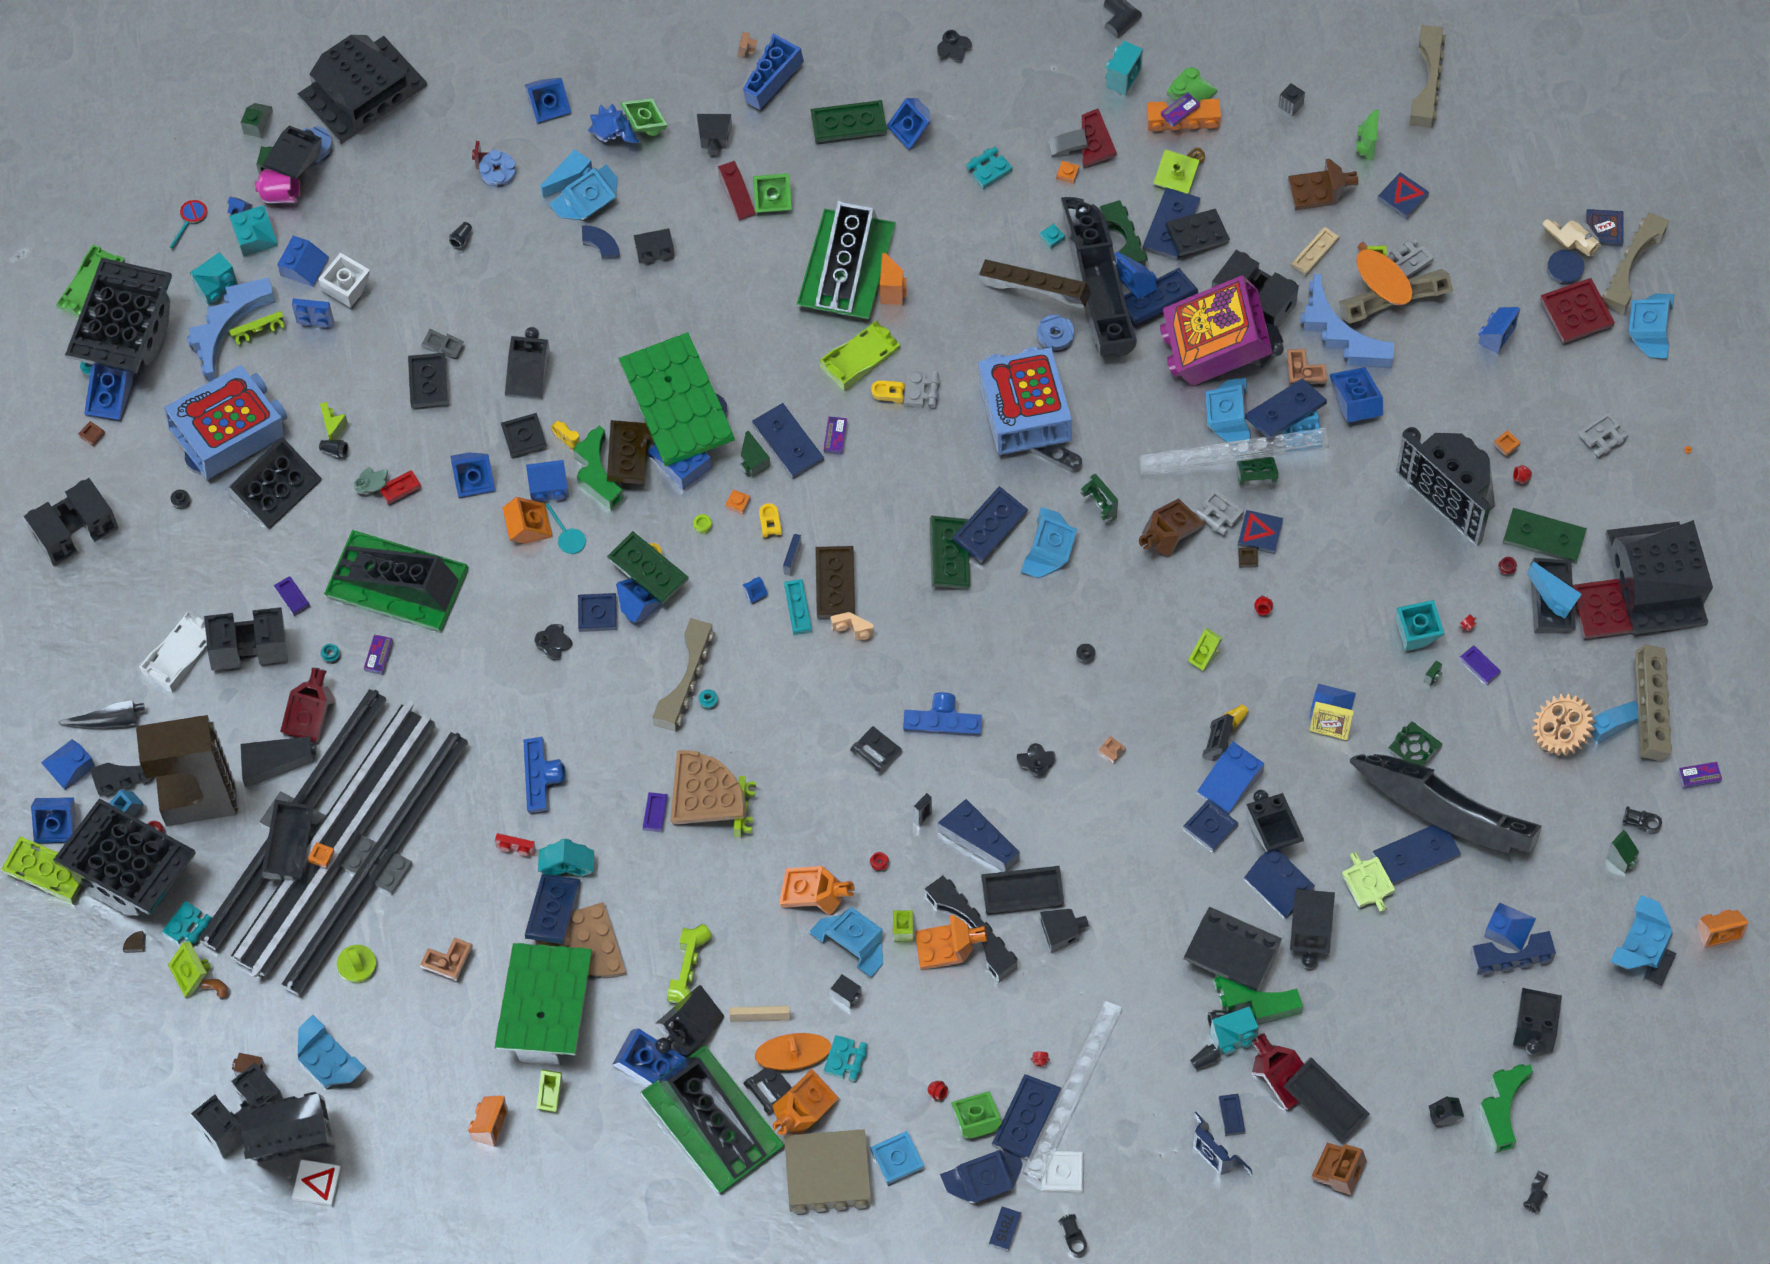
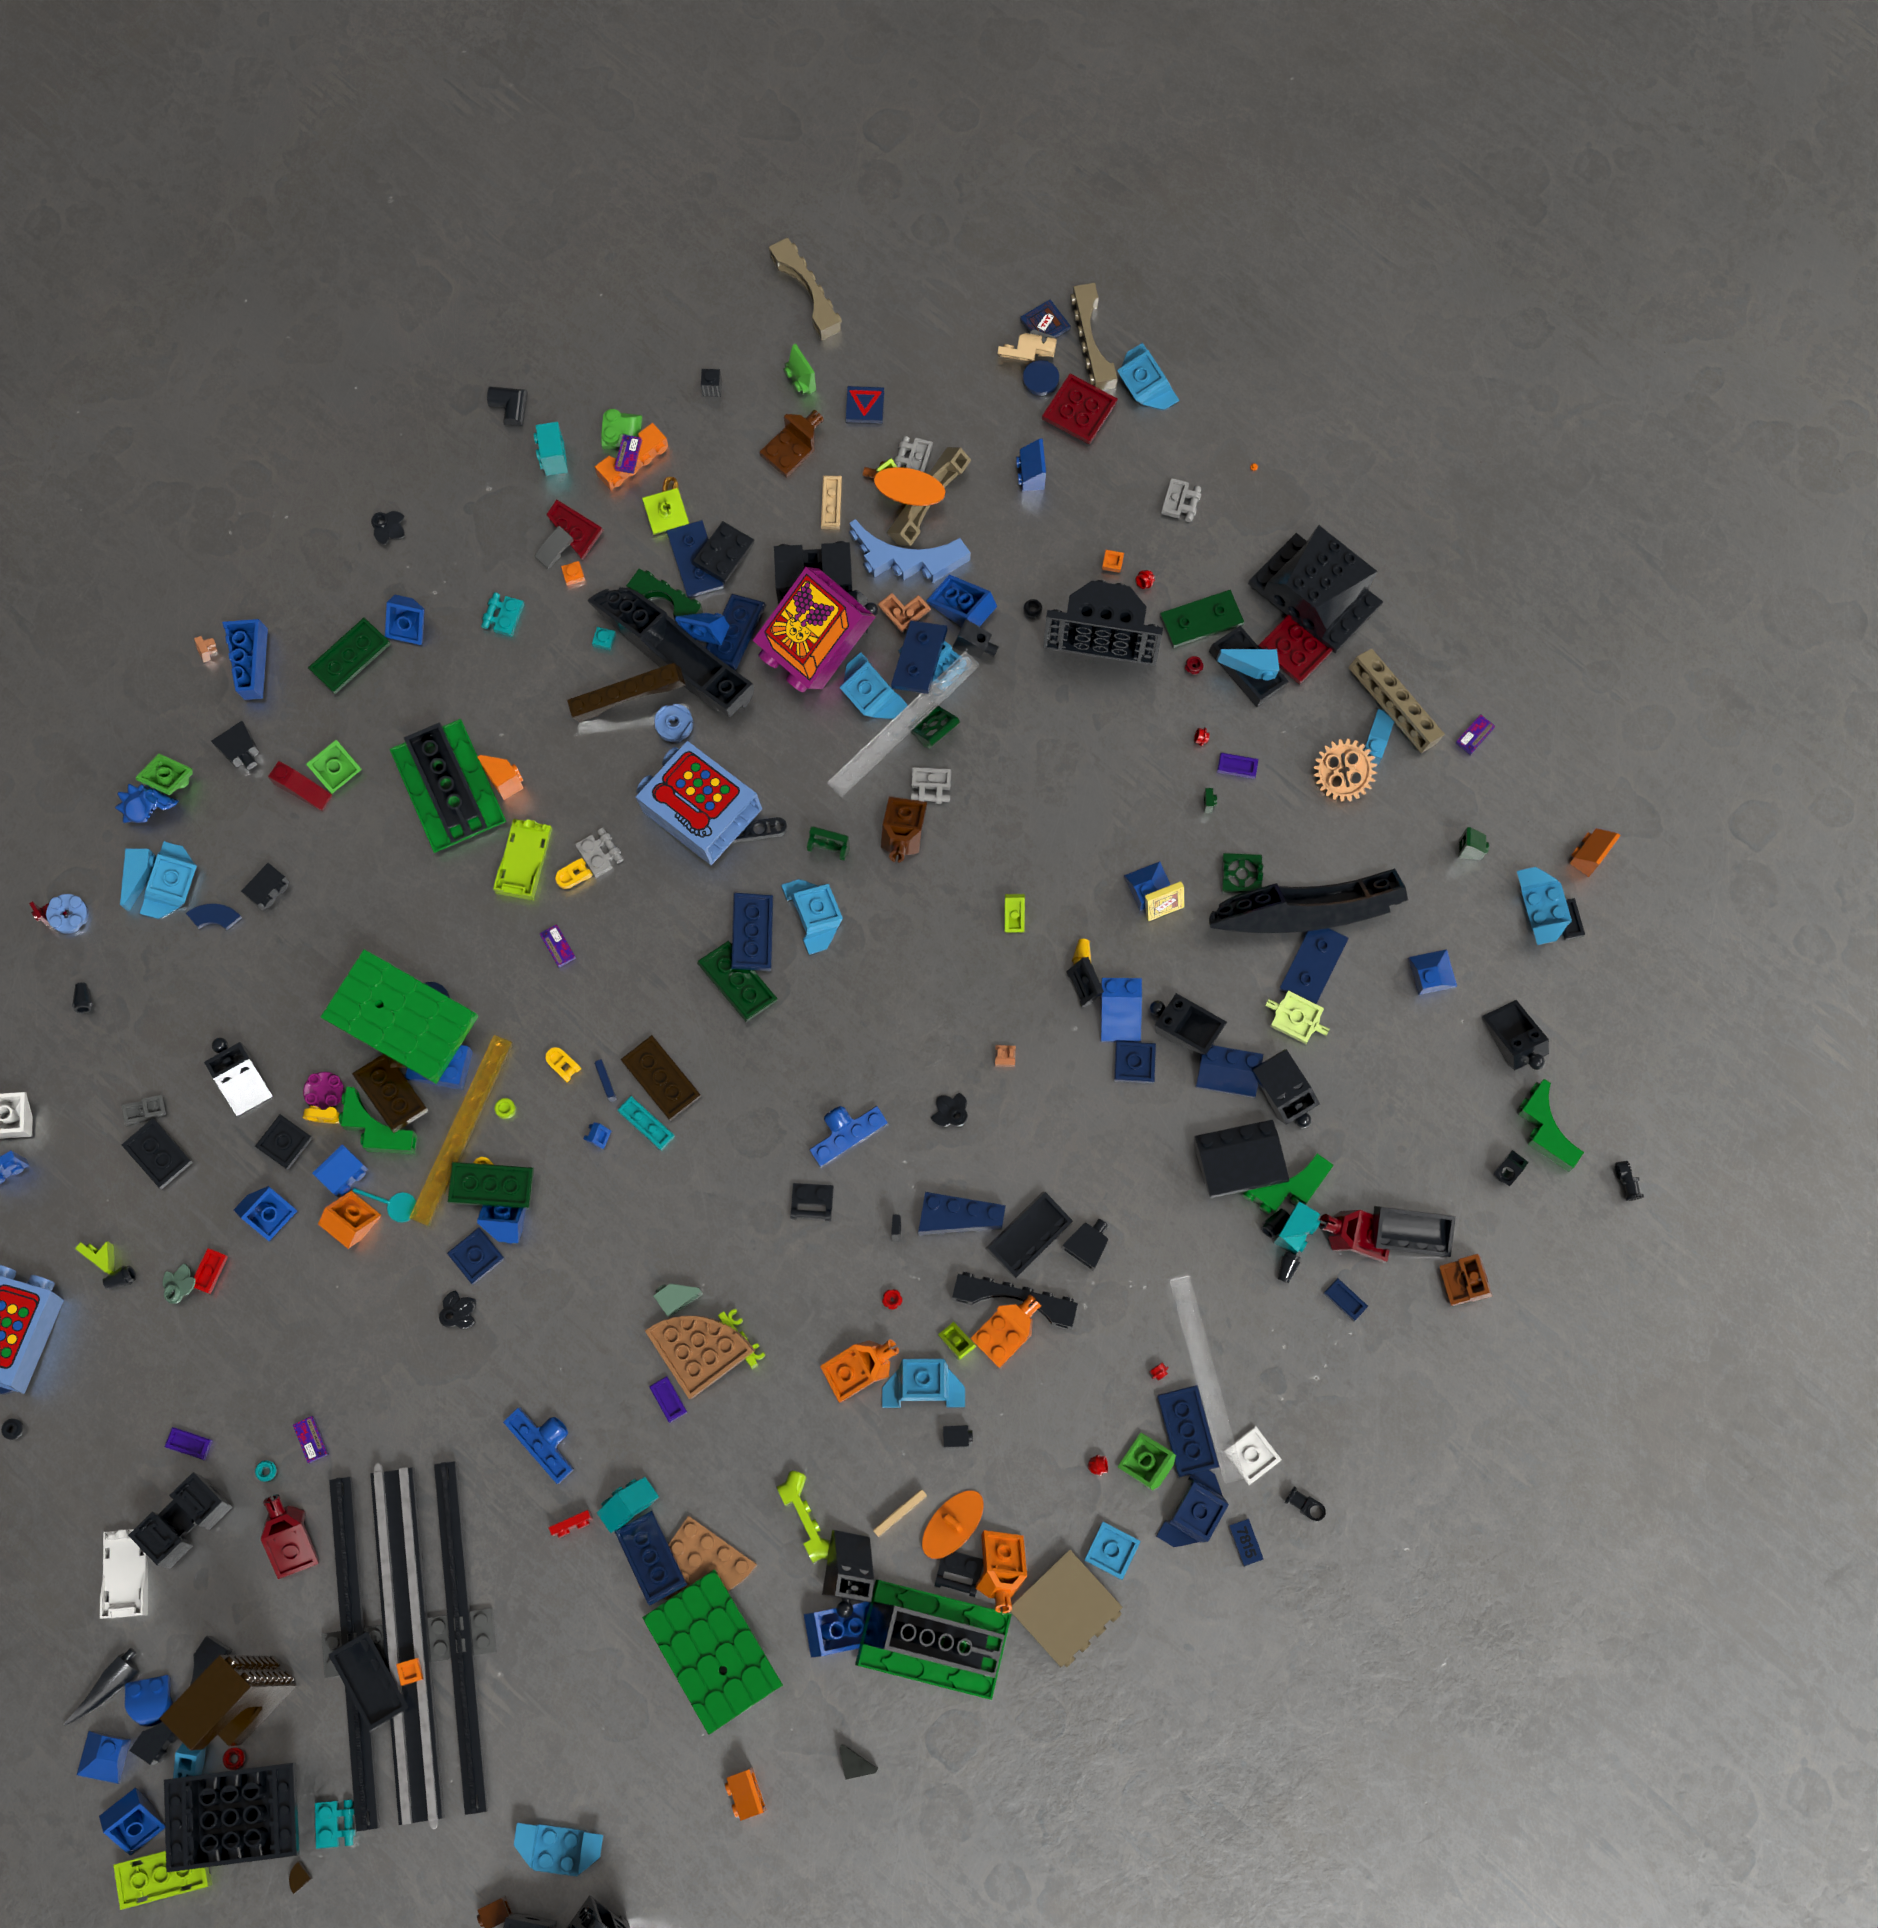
camera: 40 degrees left, 10 degrees up
lime tile [168,941,211,997] -> none
dark orange arm [202,979,228,997] -> none
black slope [225,437,321,529] -> none
black slope [240,736,317,787] -> none
piece [324,530,469,632] -> none
lime tile [336,944,377,984] -> none
nougat brick [420,937,473,981] -> none
blue slope [524,78,571,123] -> none
lime slope [536,1069,563,1112] -> none
dark tan arch [652,618,715,732] -> none
teal plate [698,689,718,708] -> none
orange plate [725,489,751,514] -> none
dark green slope [740,430,771,477] -> none
dark blue plate [752,403,824,478] -> none
teal plate [823,1035,868,1082] -> none
light nougat slope [830,612,874,640] -> none
black plate [1076,644,1095,662] -> none
dark blue piece [1193,1111,1252,1175] -> none
dark blue tile [1238,510,1283,554] -> none
dark brown tile [1238,547,1258,568] -> none
red plate [1254,595,1273,615] -> none
teal slope [1395,600,1445,651] -> none
dark blue arch [1470,931,1556,976] -> none
black connector [1622,806,1662,834] -> none
none -> blue slope [125,1675,173,1727]
none -> magenta dish [303,1072,344,1110]
none -> clear yellow plate [409,1035,513,1227]
none -> sand green slope [653,1284,703,1318]
none -> pearl dark grey slope [840,1744,878,1780]
none -> black torso [952,619,999,658]

